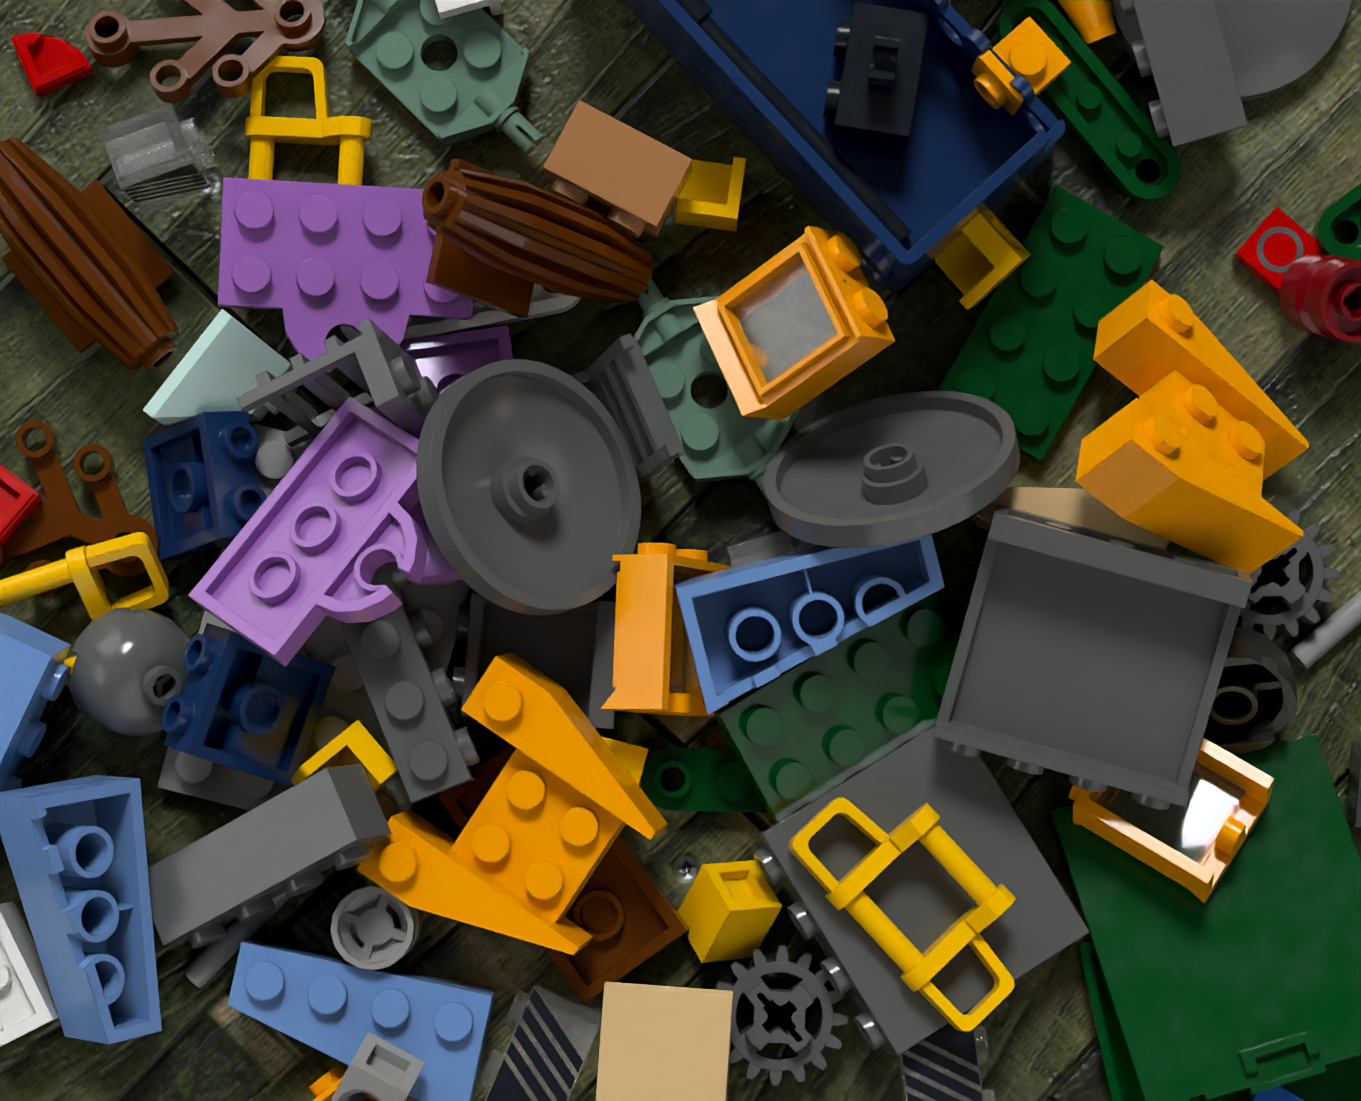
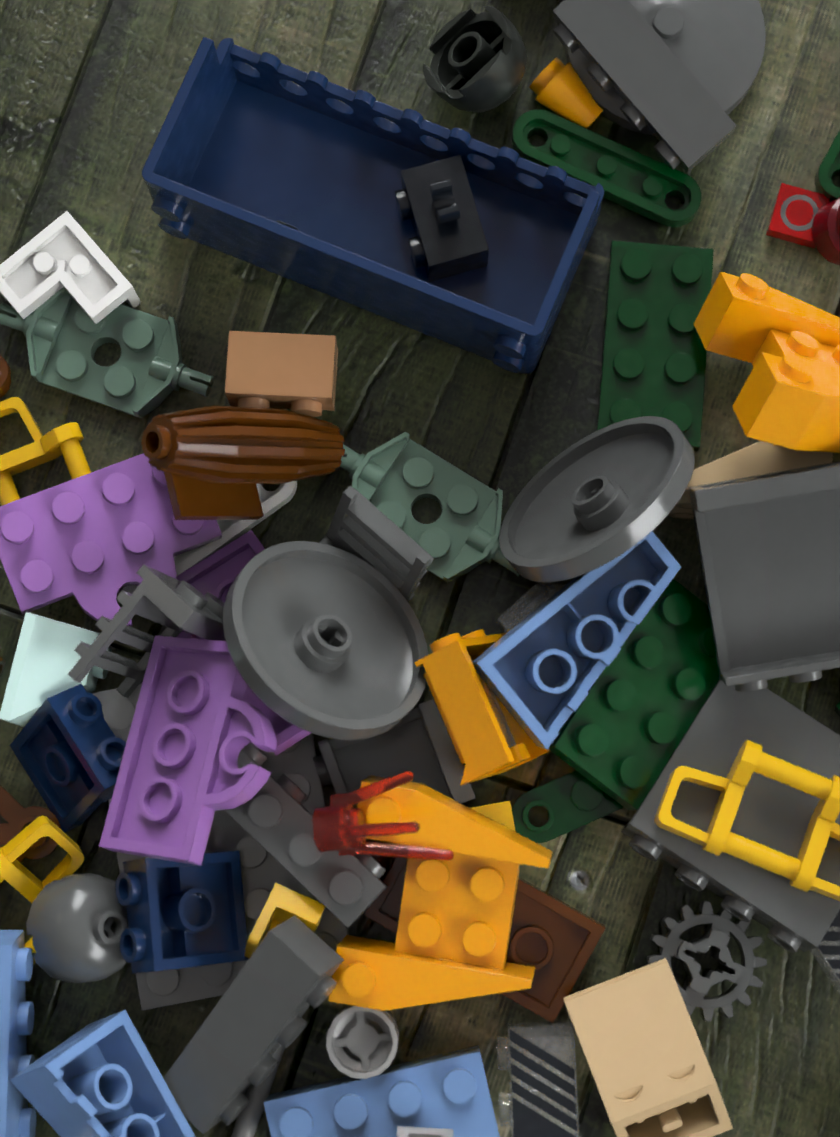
camera: 25 degrees left, 5 degrees down
yellow panel [675,157,746,232] -> none
yellow panel [678,860,782,963] -> none
light orange window [692,226,895,420] -> none
yellow panel [935,209,1031,310] -> none
light orange bracket [971,16,1071,117] -> none
none -> clear red plant [313,771,454,861]

